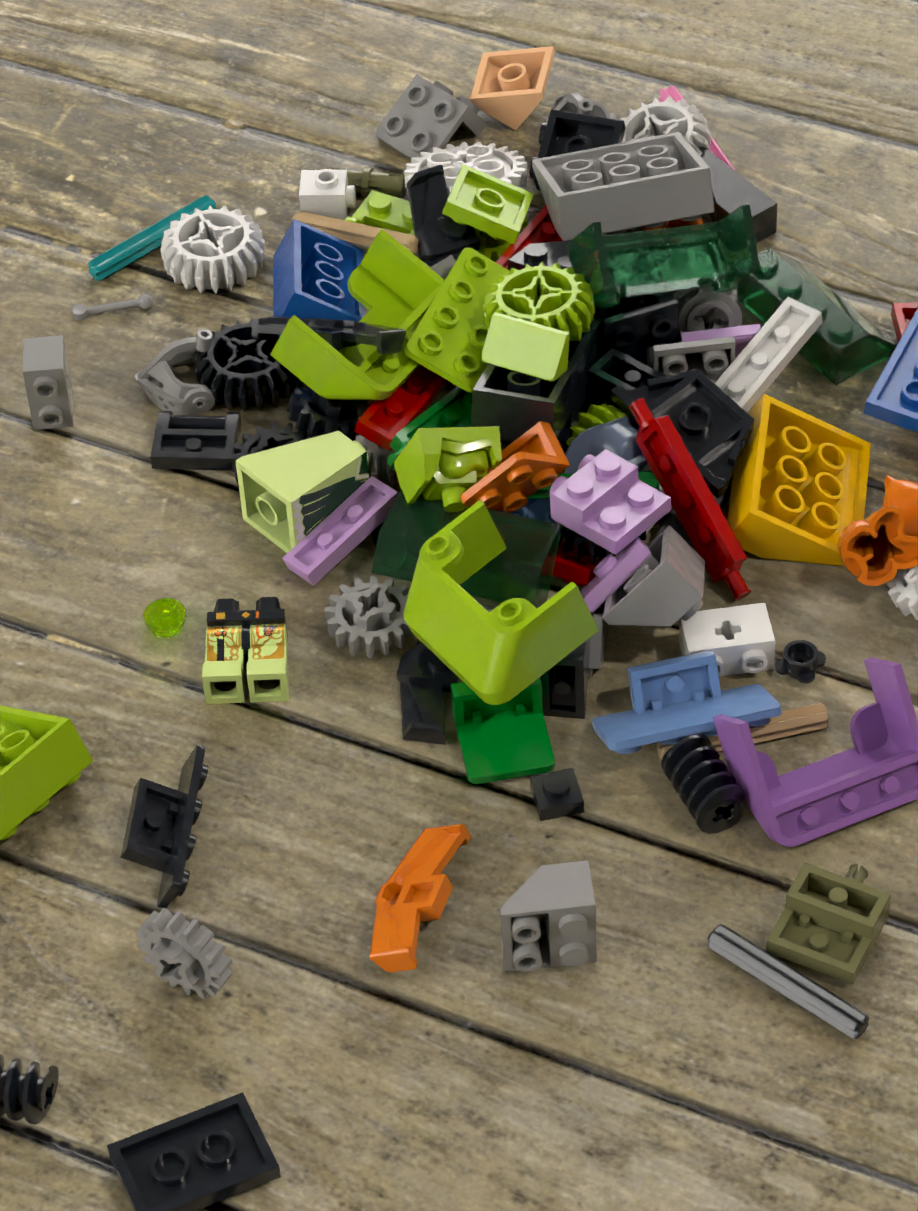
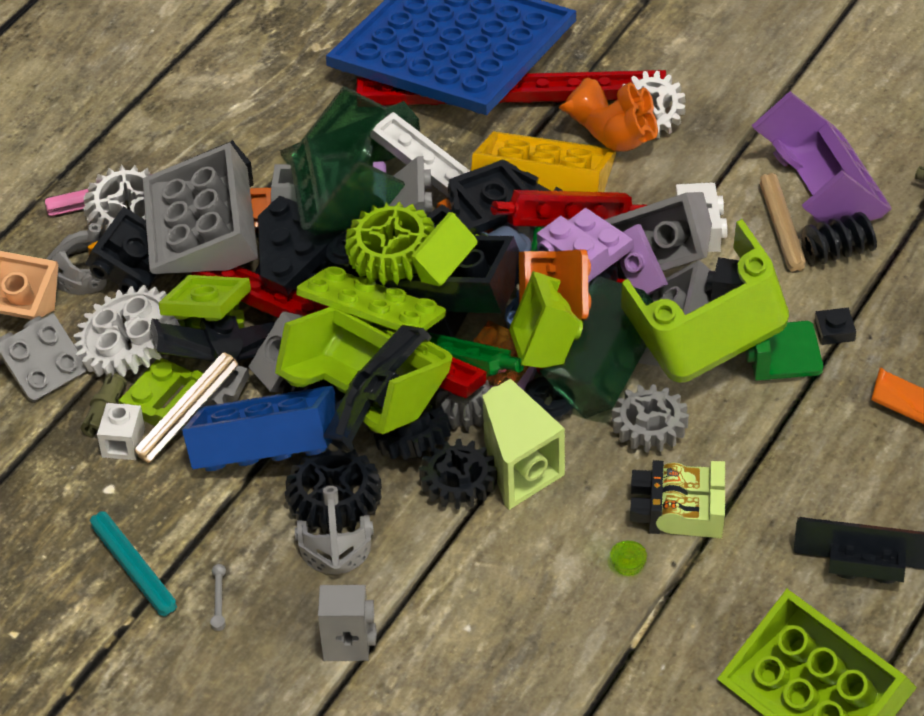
camera: 85 degrees left, 0 degrees up
black plate [150,411,241,470] -> none
white gear [161,205,265,294] -> none
lavender plate [282,476,403,586] -> none
black plate [397,640,462,745] -> none
medium blue bracket [592,650,782,754] -> none
black plate [775,640,826,684] -> none

